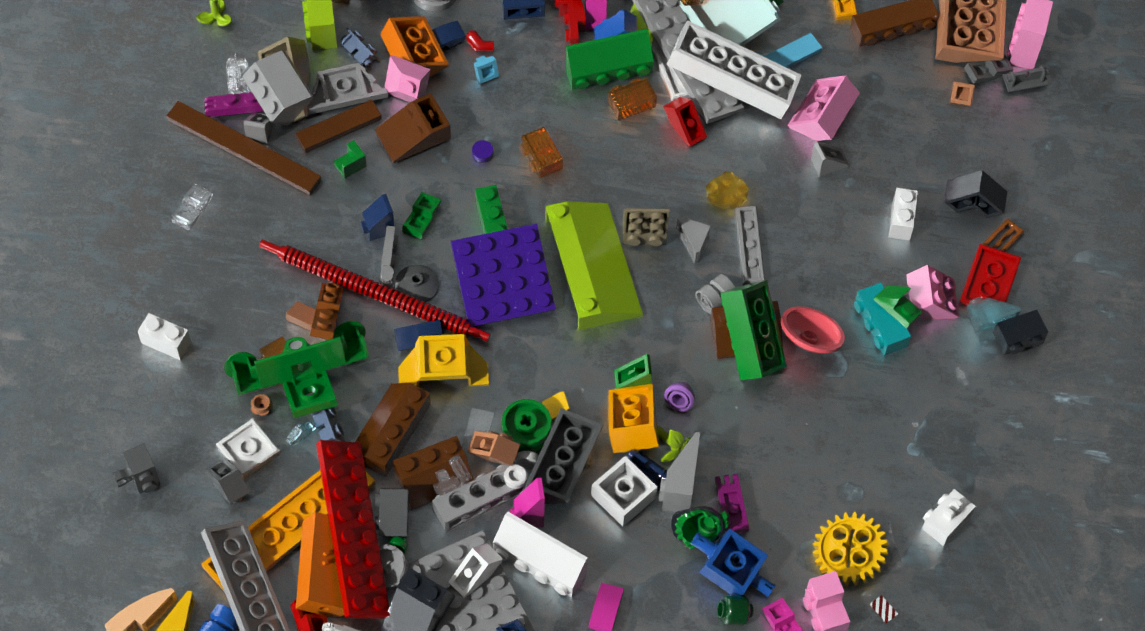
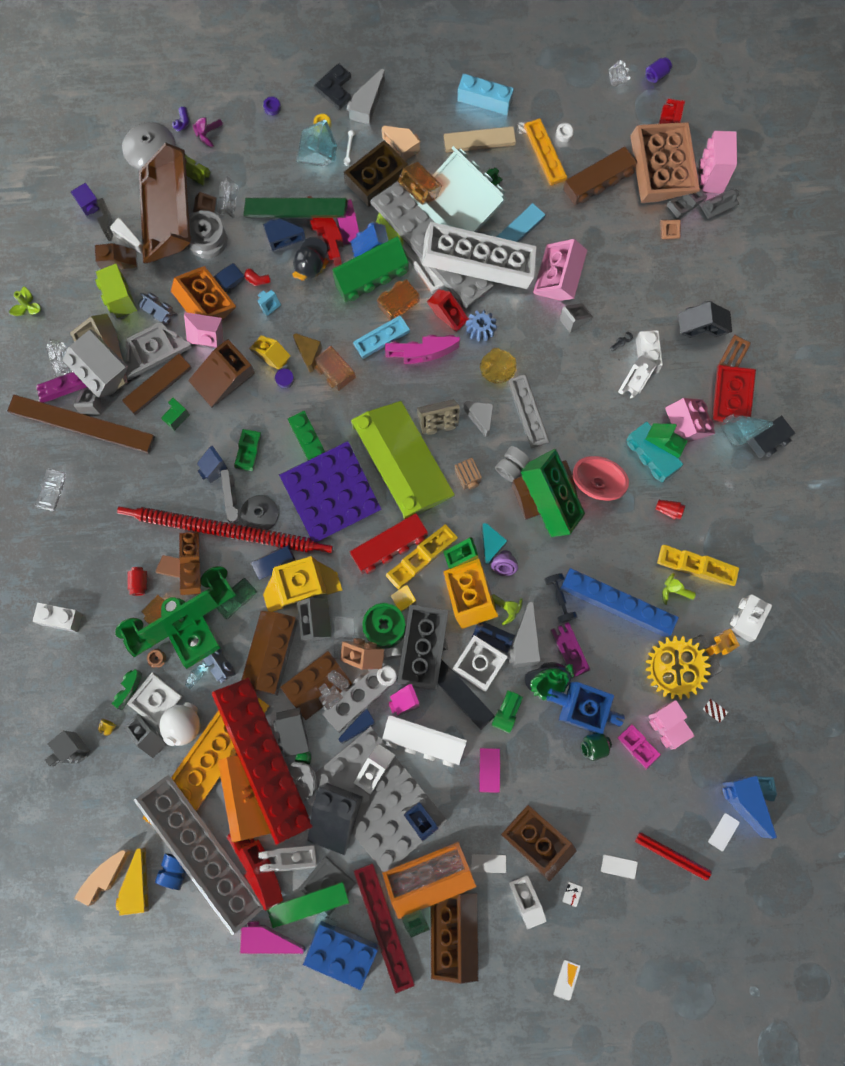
camera: 10 degrees left, 15 degrees up
none -> yellow hinge [98,719,116,736]
none -> green slope [111,669,142,710]
none -> red brick [127,567,147,596]
none -> white brick [159,702,200,746]
none -> clear green slope [216,578,257,619]
none -> yellow slope [249,335,291,369]
none -> black hair [292,237,329,281]
none -> pearl gold slope [293,333,322,373]
none -> dark grey brick [297,598,332,641]
none -> dark blue slope [338,709,375,744]
none -> red brick [349,513,428,574]
none -> medium azure plate [353,315,410,359]
none -> dark pink slope [385,335,460,364]
none -> yellow slope [386,524,458,590]
none -> black slope [437,659,495,730]
none -> medium nougat brick [454,458,482,490]
none -> medium blue gear [466,310,497,342]
none -> teal slope [482,523,507,565]
none -> green piece [491,690,523,734]
none -> black wheel [544,573,578,623]
none -> blue brick [560,568,679,638]
none -> black hand [610,332,633,351]
none -> white hinge [618,355,657,399]
none -> red cone [655,499,686,520]
none -> yellow slope [657,545,739,586]
none -> lime plant [662,573,696,605]
none -> light orange plate [705,628,740,656]

